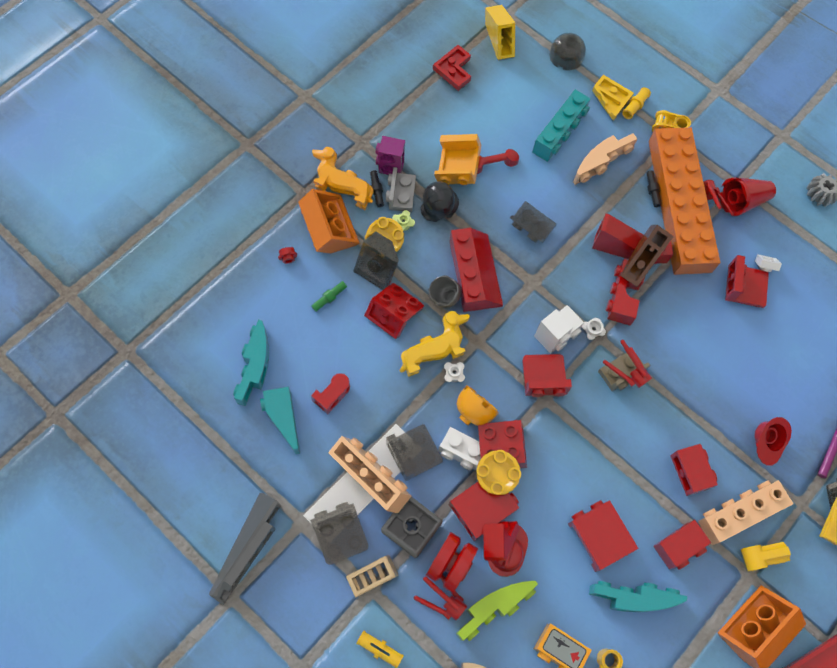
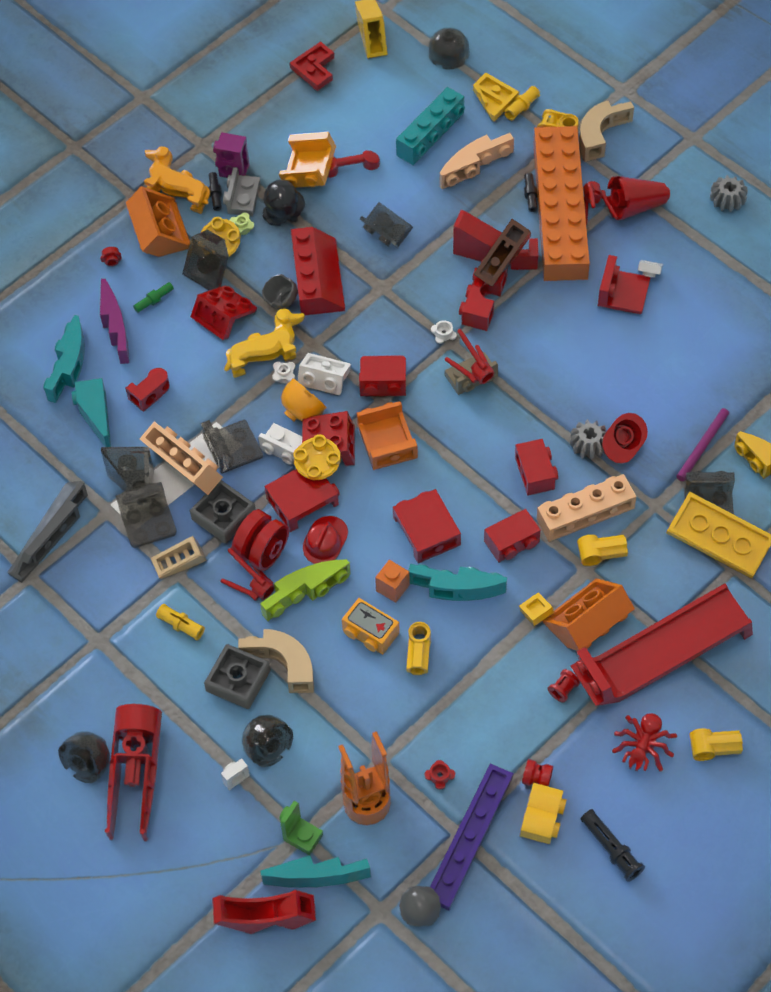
camera: 10 degrees right, 10 degrees down
red slope [483,521,520,561] -> none
white brick [534,305,584,354] -> none
none -> magenta slope [100,279,129,364]
none -> clear smoke slope [101,447,154,497]
none -> white bracket [298,353,351,395]
none -> orange panel [357,401,418,470]
none -> orange brick [375,559,410,603]
none -> yellow plate [519,592,554,626]
none -> light grey gear [570,419,606,460]
none -> tan arch [579,100,634,162]

